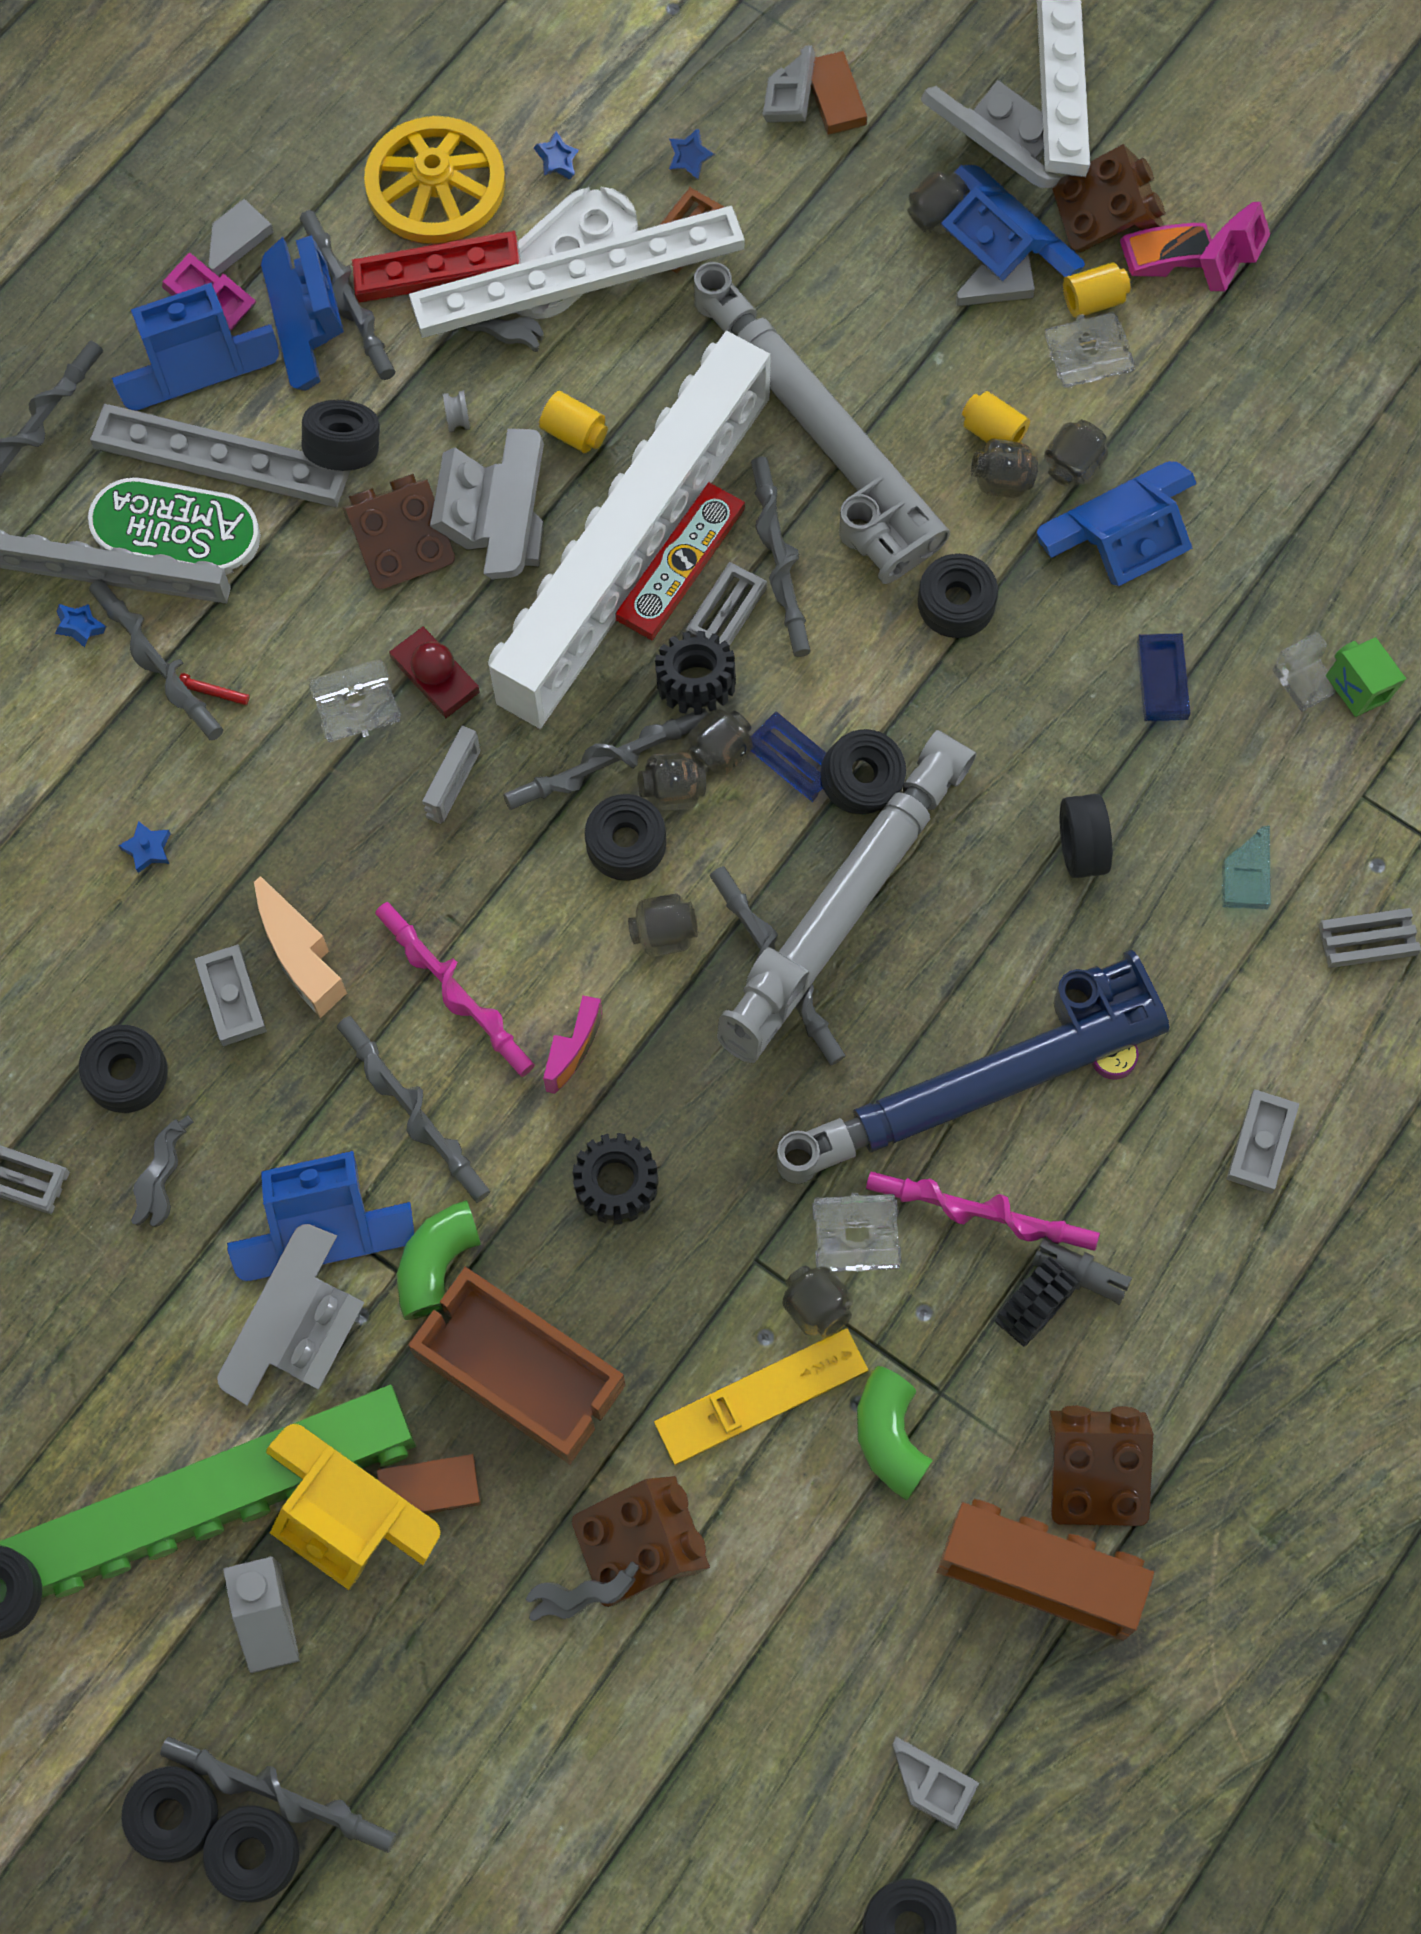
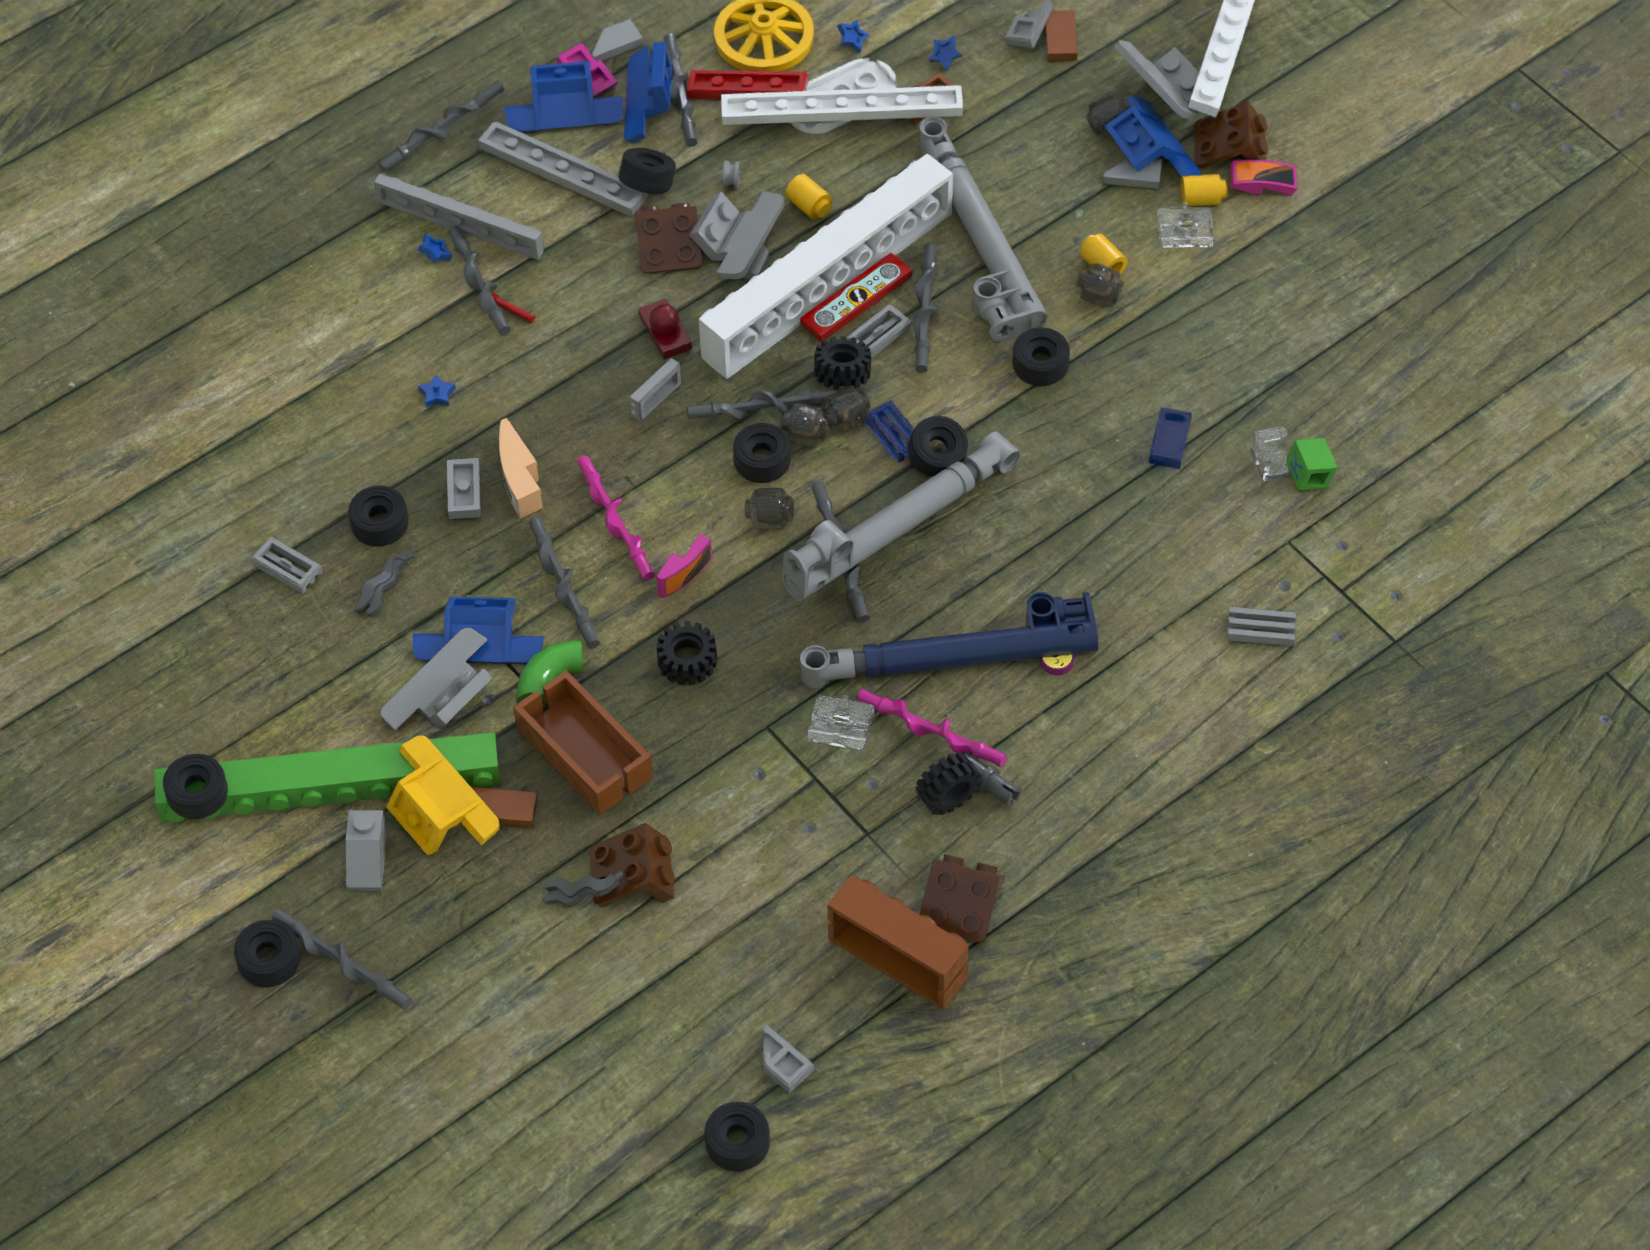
camera: 15 degrees right, 15 degrees down
tile [88,478,260,575] -> none
black tyre [203,1806,299,1902] -> none
clear piece [309,658,402,743] -> none
dark grey hair [464,317,543,352] -> none
yellow piece [654,1328,869,1466] -> none
clear smoke head [782,1265,853,1338] -> none
bright green cylinder [857,1366,932,1500] -> none
blue plate [1037,461,1197,586] -> none
clear smoke head [1044,420,1108,487] -> none
black tyre [1059,794,1113,878] -> none
dark pink slope [1200,202,1270,291] -> none
clear light blue tile [1222,826,1271,909] -> none
light grey plate [1226,1089,1299,1194] -> none

